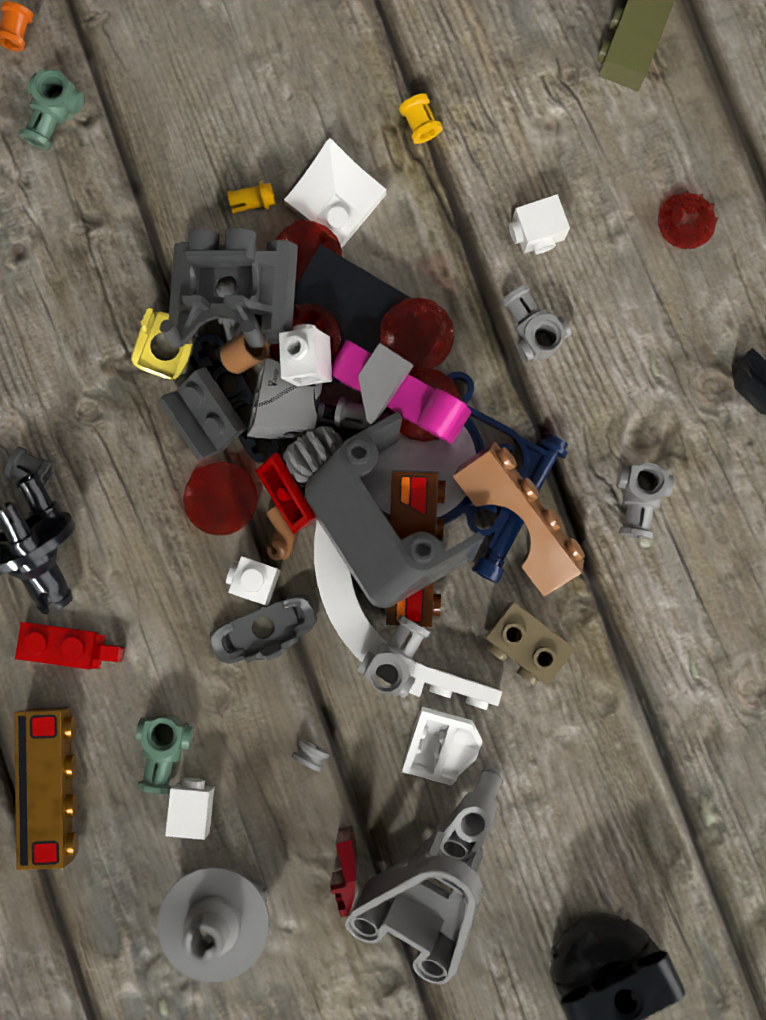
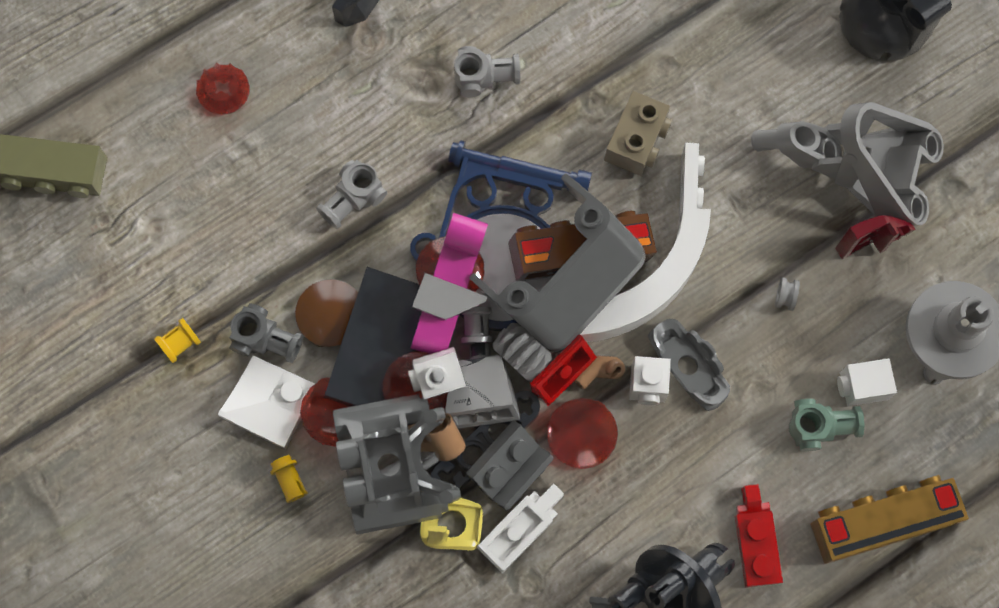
camera: 105 degrees left, 10 degrees down
light grey connector [357,615,431,699] -> none
clear red dish [380,297,455,373] -> none
white slope [402,707,483,785] -> none
medium nougat arch [453,441,585,597] -> none
white brick [509,194,570,254] -> none
none -> dark grey connector [229,303,304,363]
none -> reddish brown dish [295,279,358,347]
none -> white hinge [477,484,564,574]

